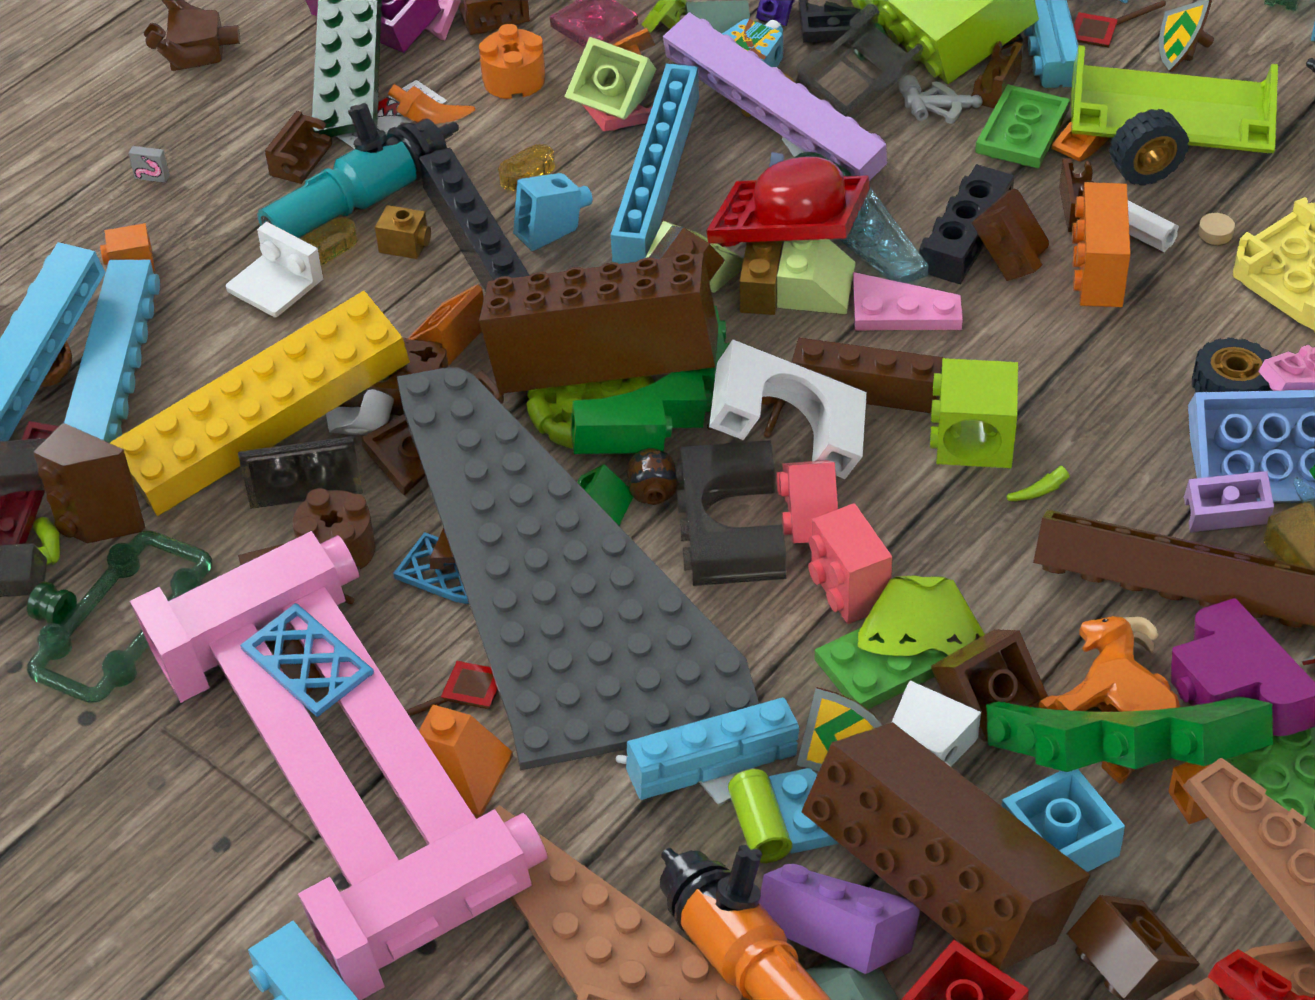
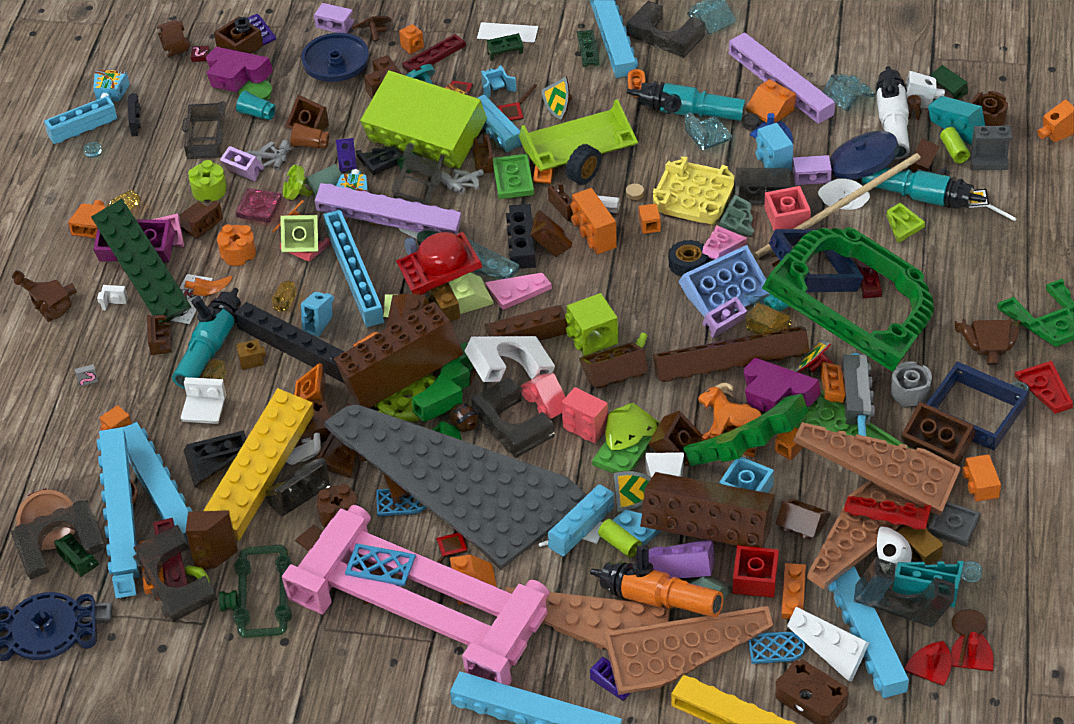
camera: 30 degrees left, 0 degrees up
none -> white bracket [98,285,128,310]
none -> black wedge [183,430,246,487]
none -> reddish brown slope [579,342,649,388]
none -> orange brick [638,204,661,234]

